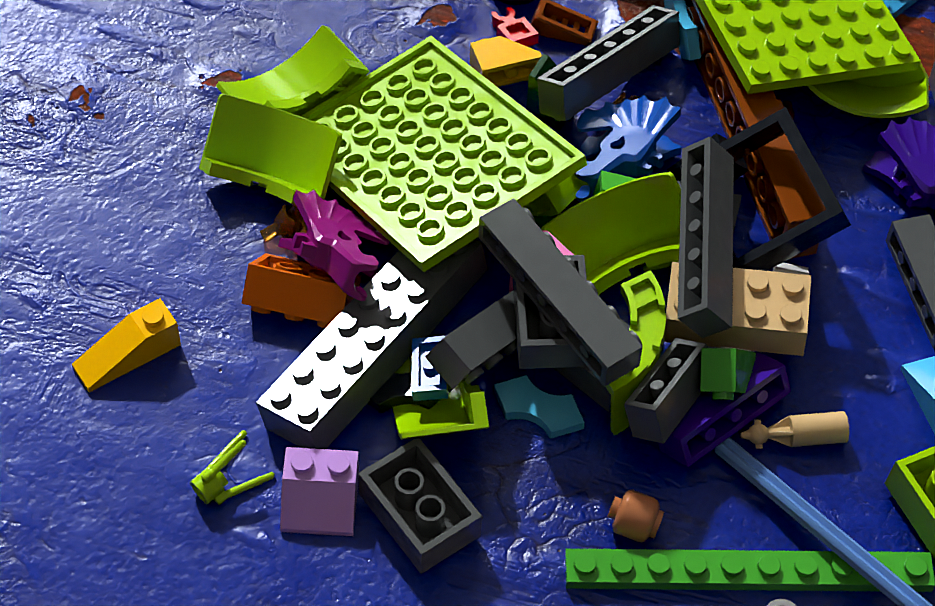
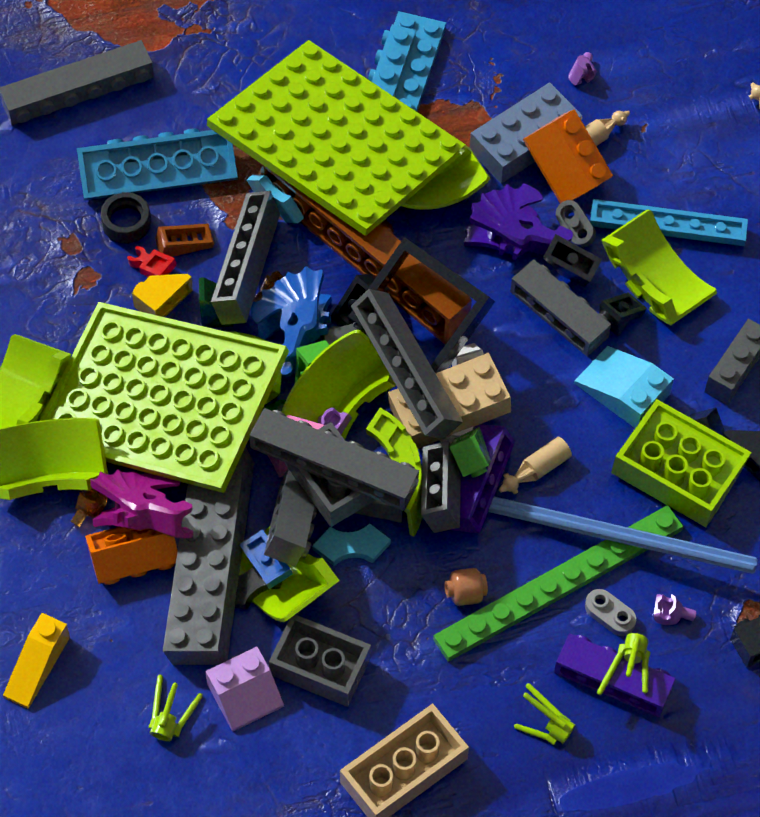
camera: 30 degrees left, 5 degrees up
none -> medium lavender piece [318,408,352,434]

